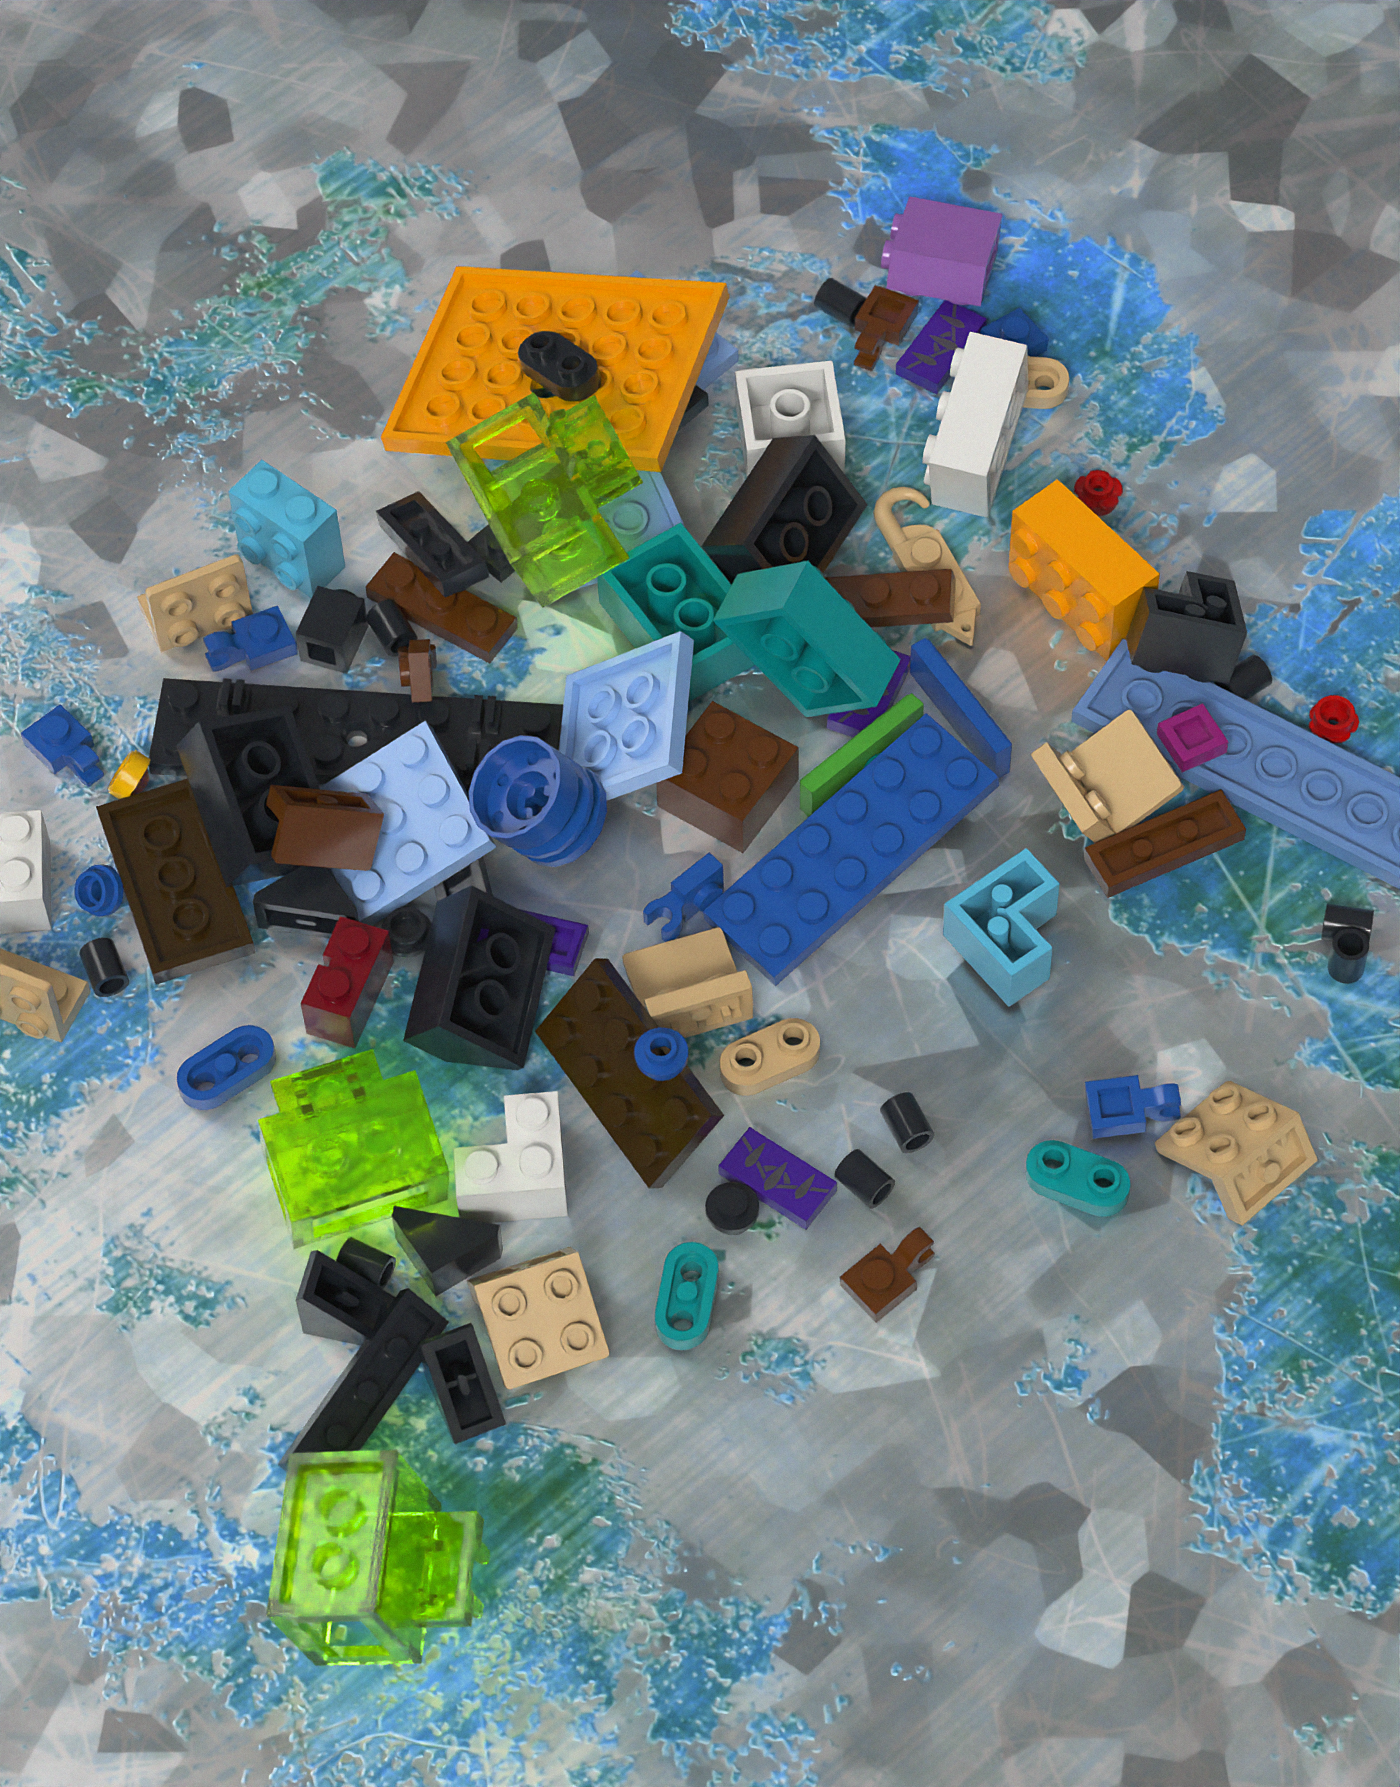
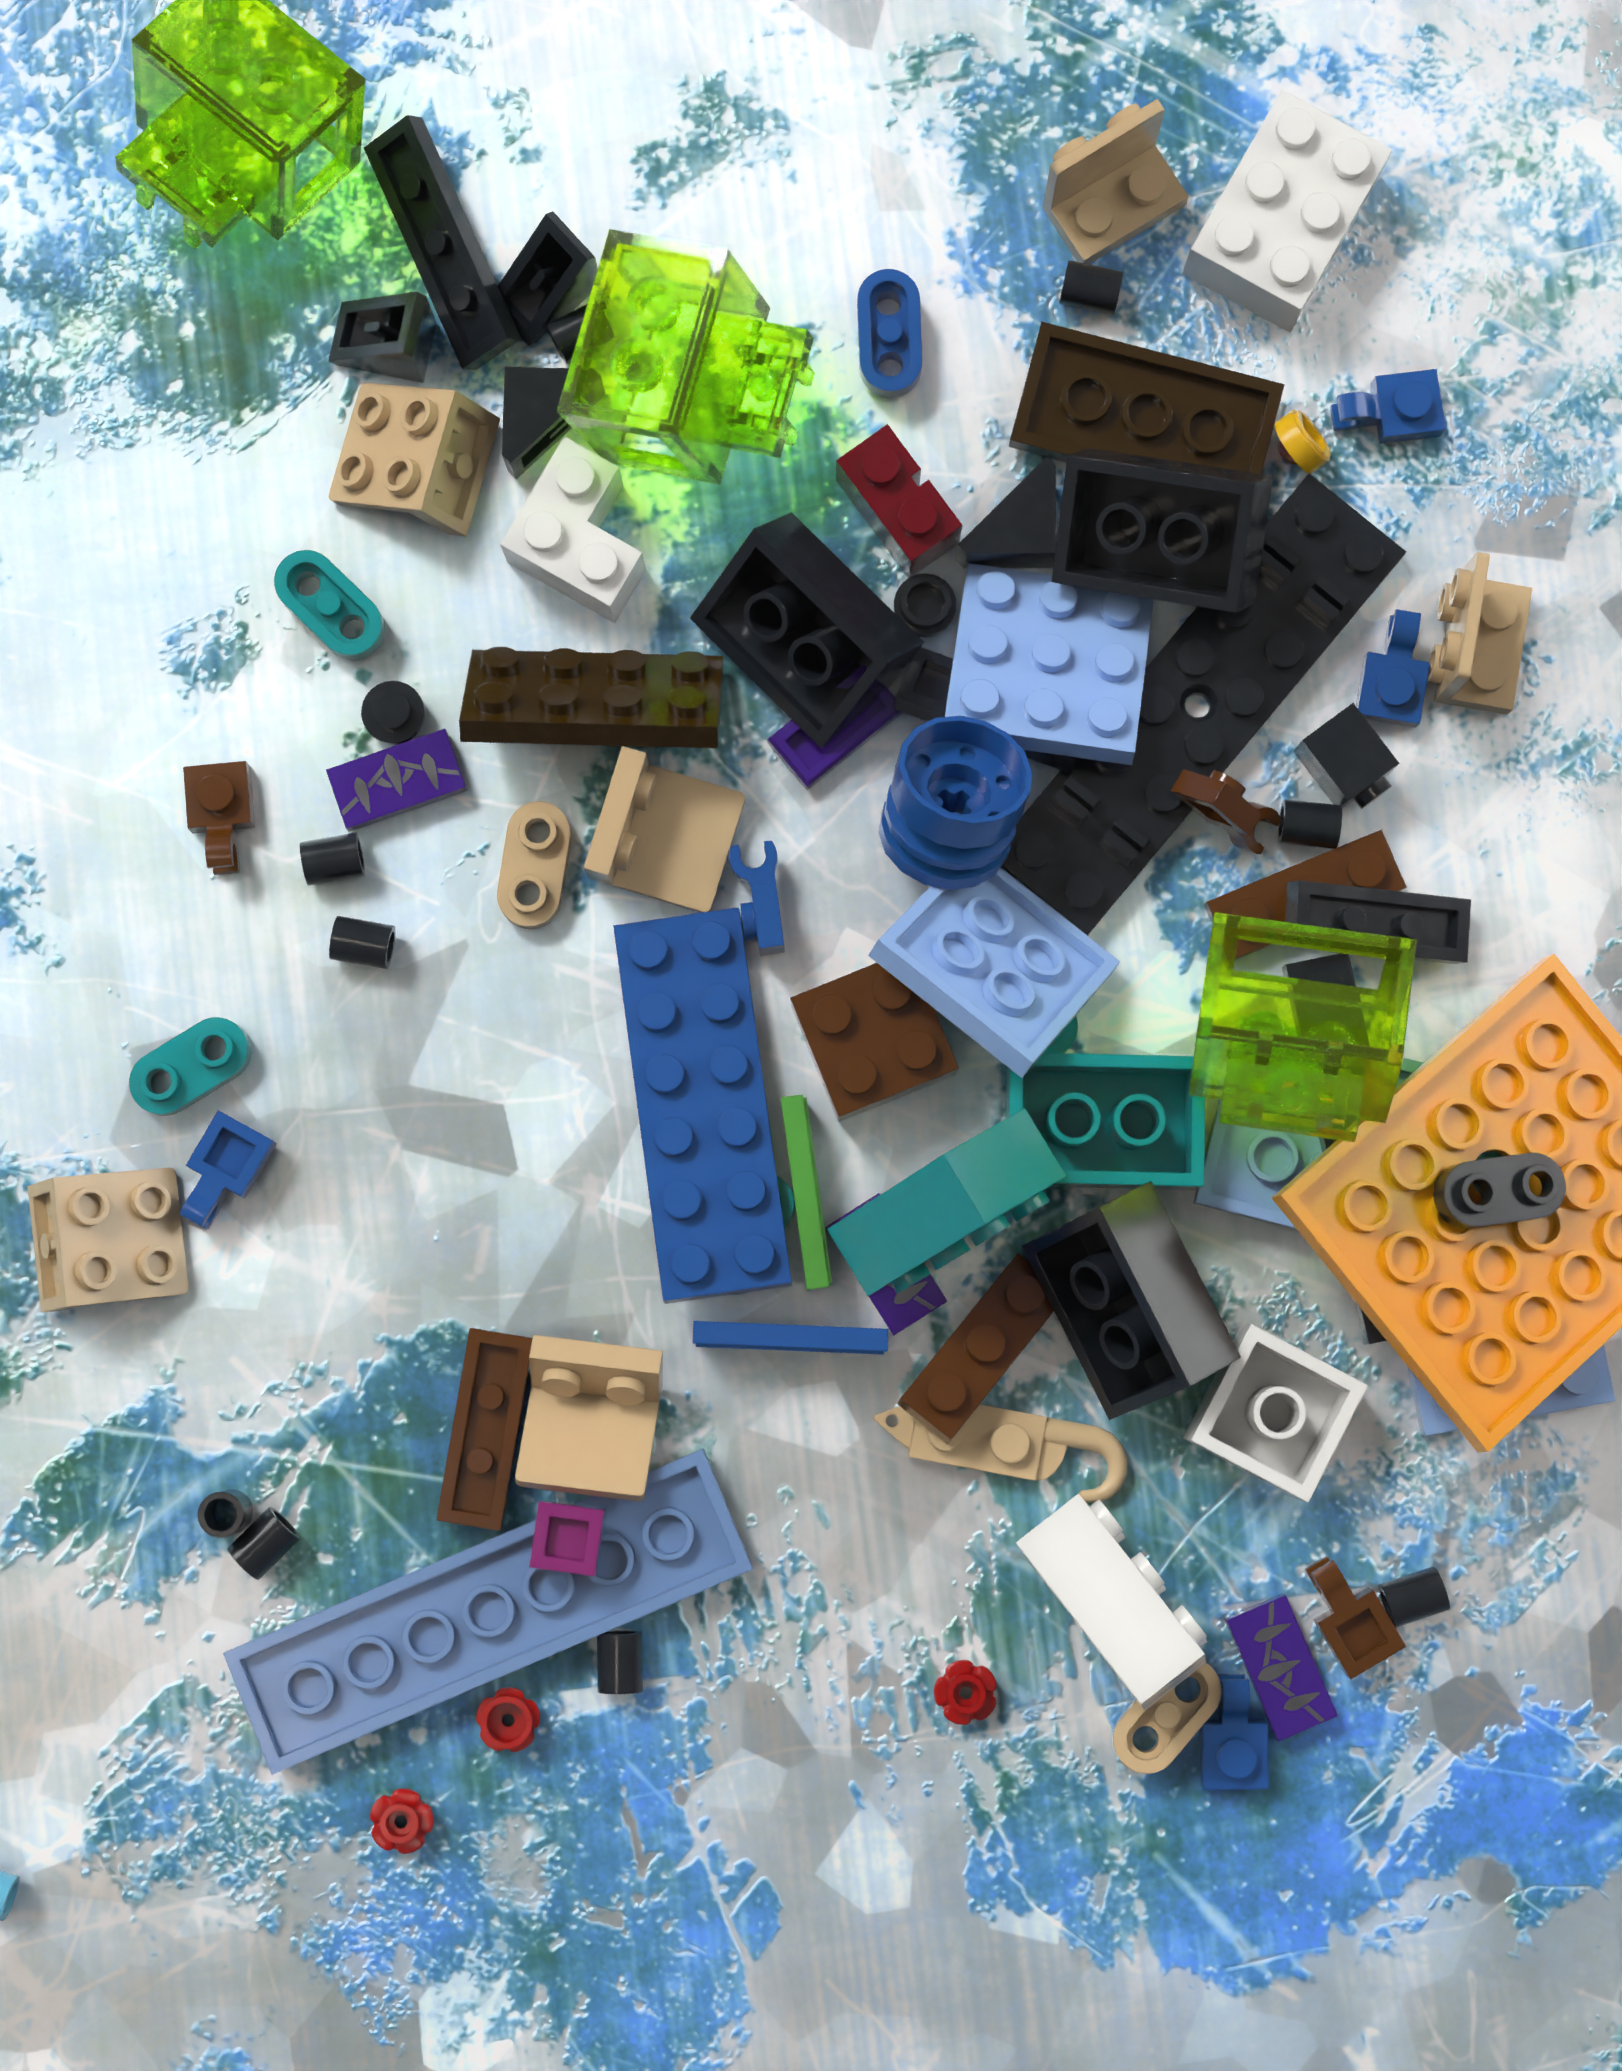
camera: 125 degrees right, 25 degrees up
blue plate [74,864,123,916] -> none
medium azure brick [228,459,345,598] -> none
reddish brown panel [266,785,384,871] -> none
blue plate [634,1028,689,1081] -> none
medium lavender brick [881,196,1003,307] -> none
medium azure brick [943,848,1060,1007] -> none
light orange brick [1008,479,1160,661] -> none
black brick [1126,571,1247,684] -> none

